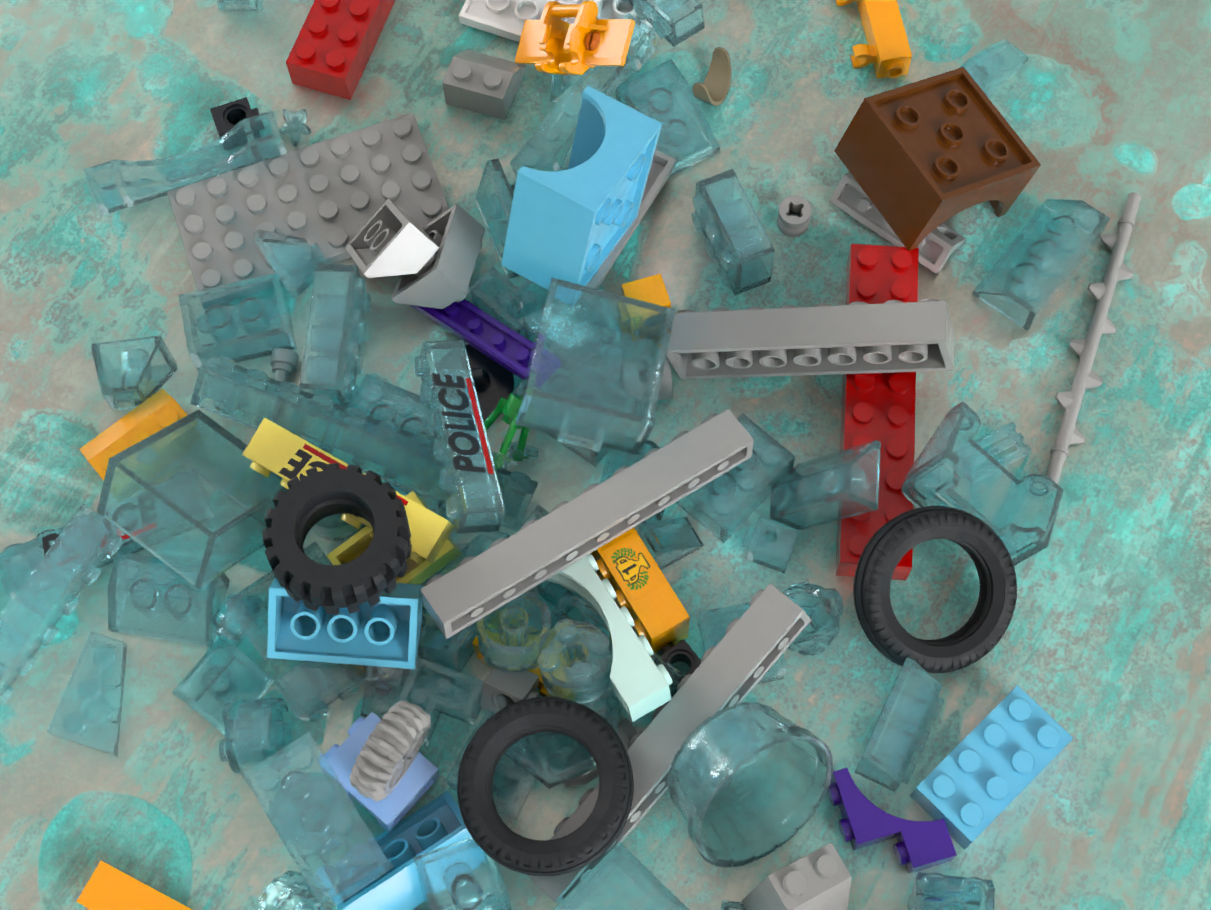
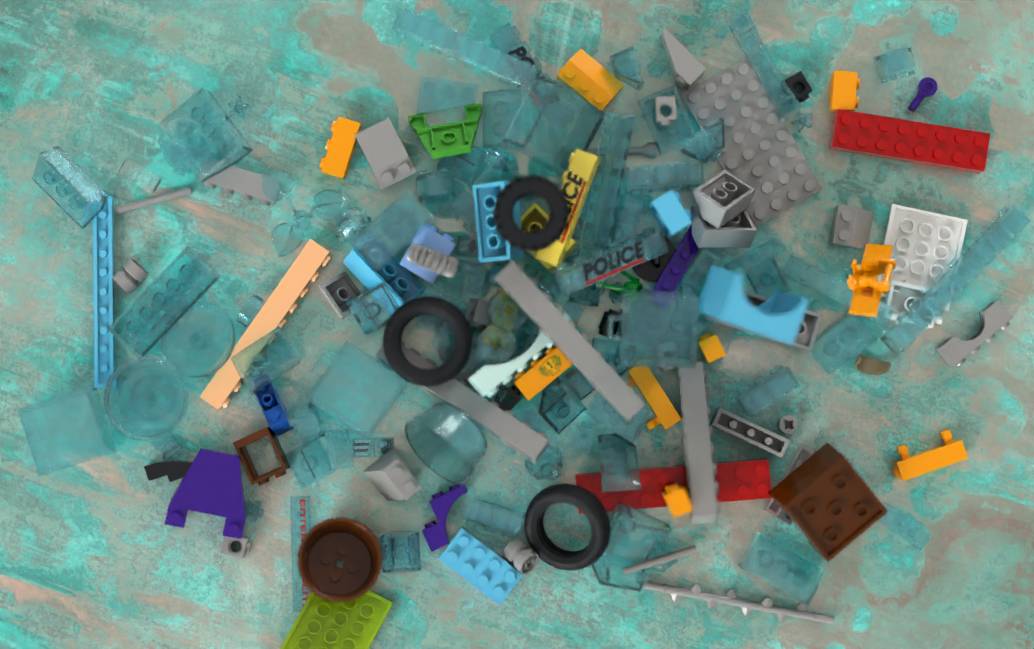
camera: 80 degrees right, 20 degrees up
none -> light grey slope [354,117,416,189]
none -> bright green wing [408,103,482,159]
none -> light grey wheel [503,538,539,574]
none -> clear light blue slope [539,377,586,434]
none -> black brick [598,309,622,339]
none -> light grey bar [622,545,697,575]
none -> light orange brick [627,360,682,430]
none -> medium azure brick [648,190,693,239]
none -> light grey brick [655,96,677,126]
none -> light grey slope [660,28,706,91]
none -> light orange brick [661,483,693,518]
none -> light grey brick [710,407,790,458]
none -> light orange brick [829,71,860,112]

